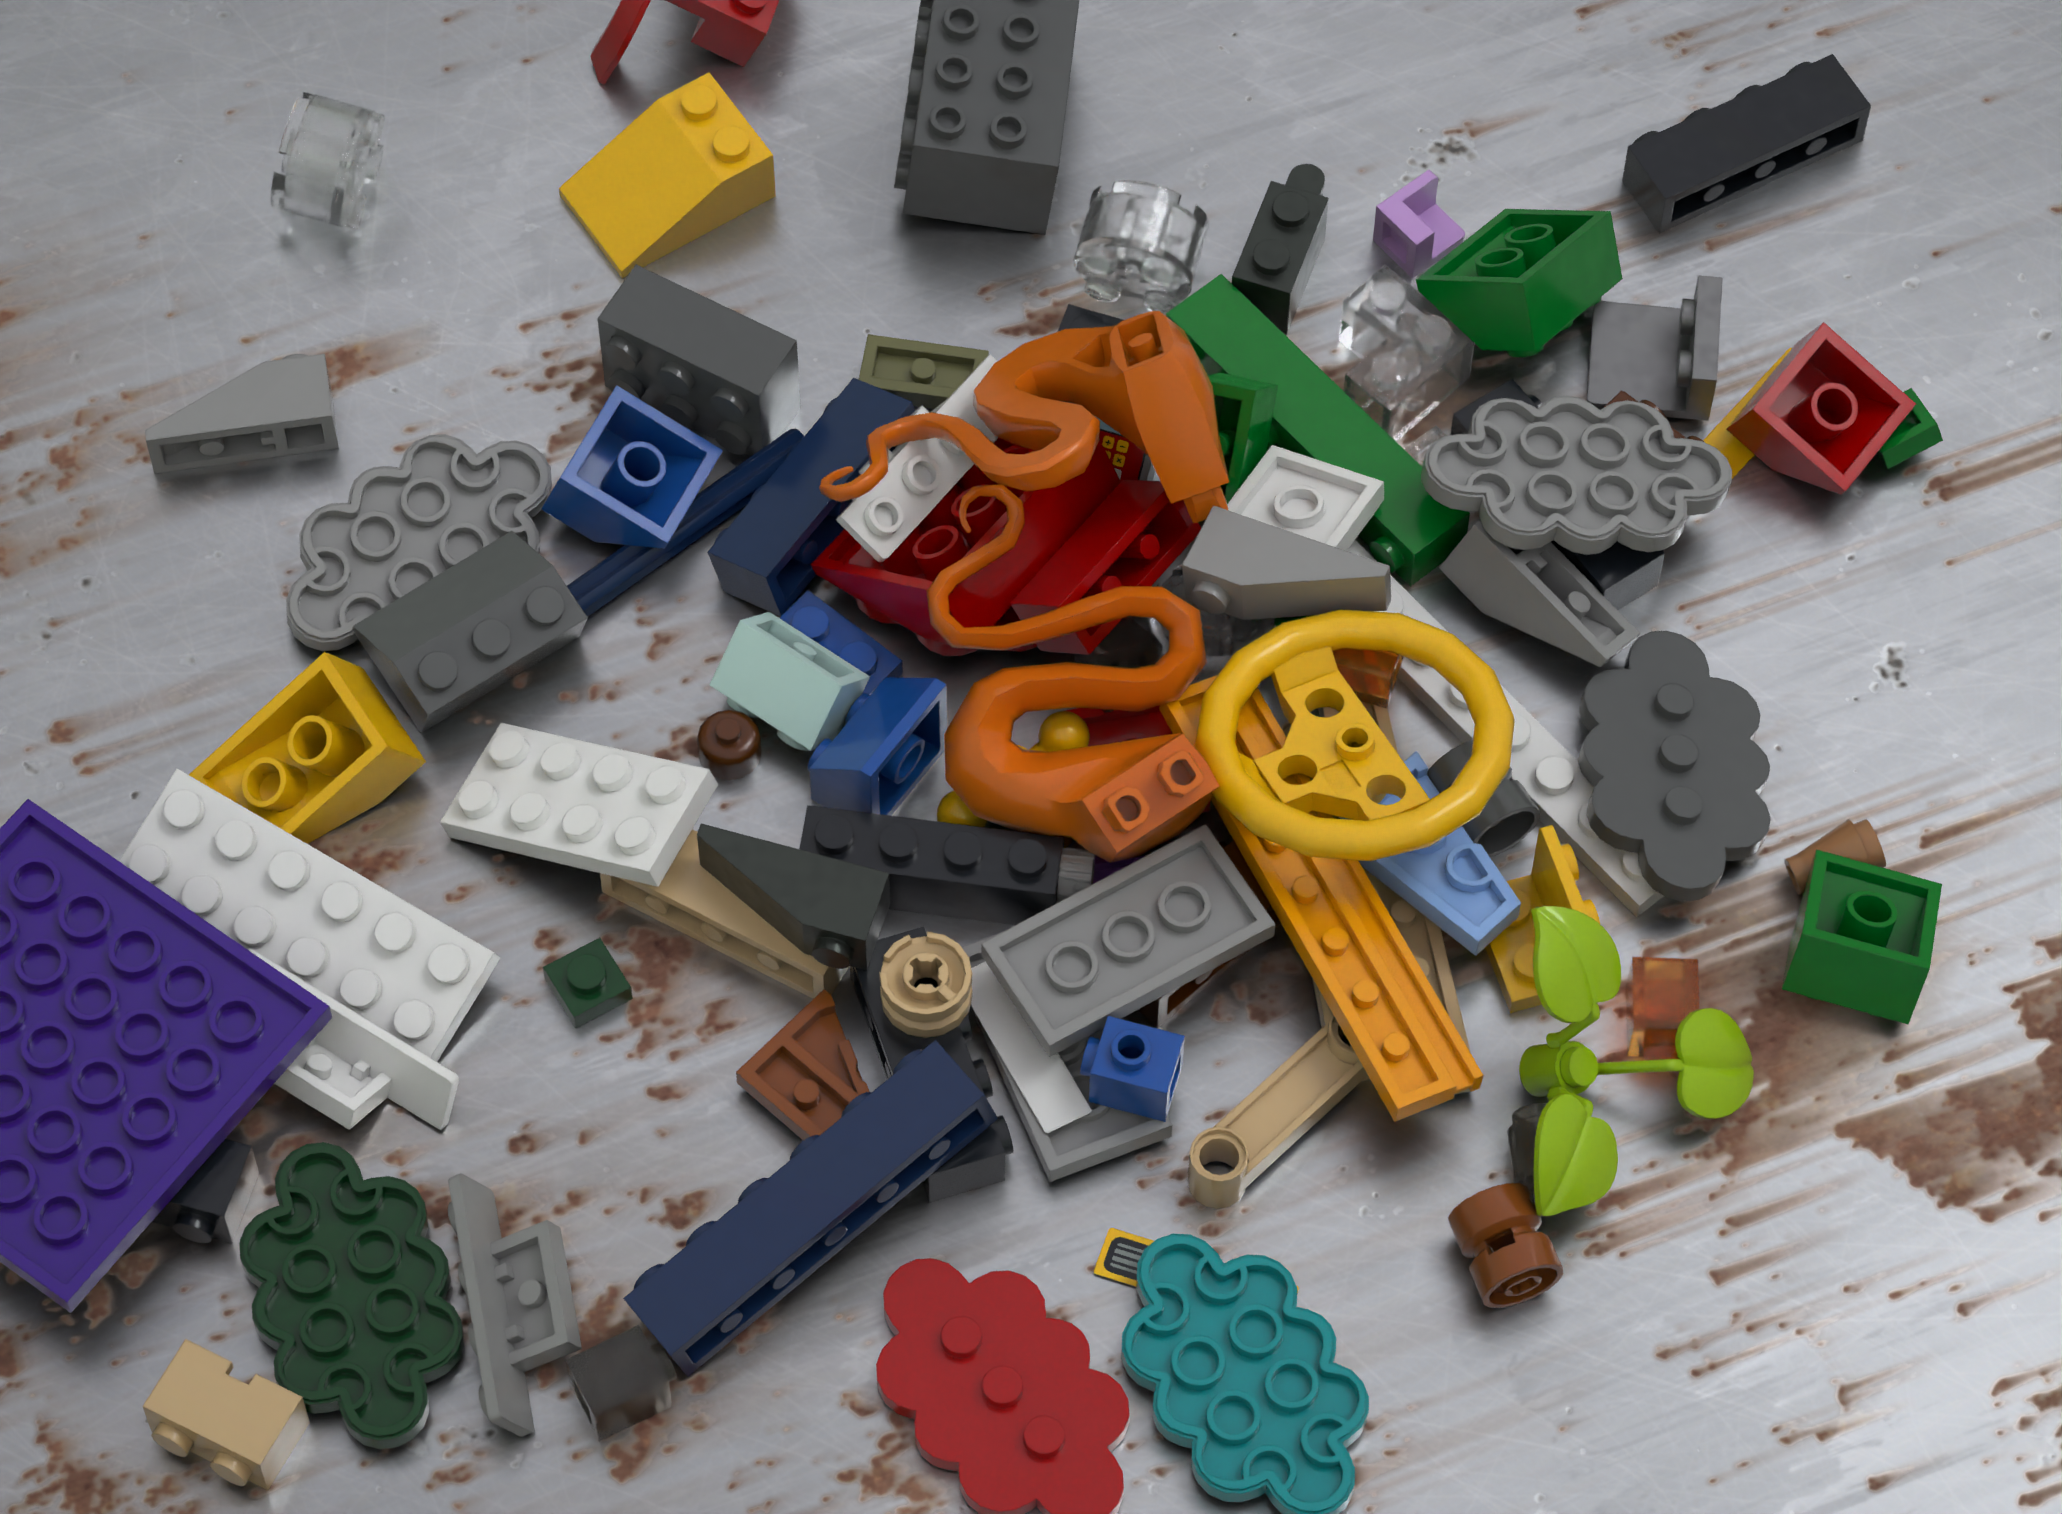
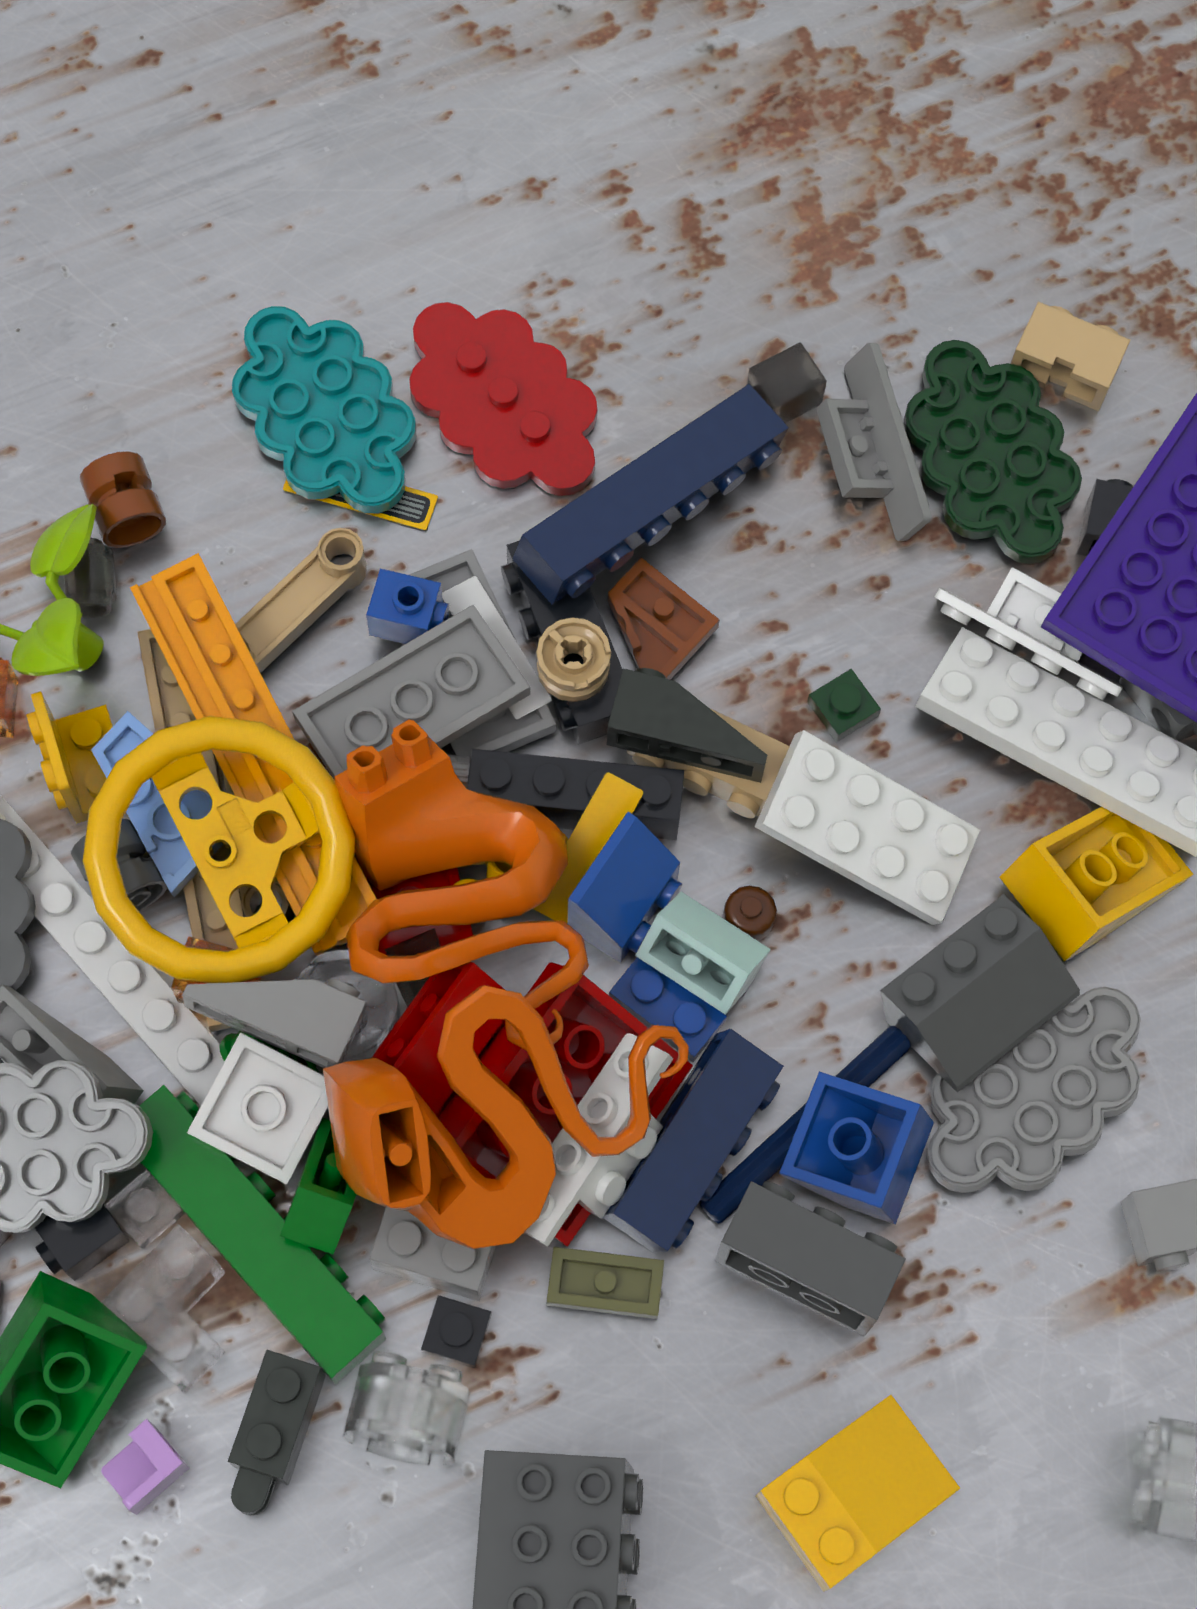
camera: 175 degrees right, 10 degrees up
none -> yellow sticker [533,772,643,923]

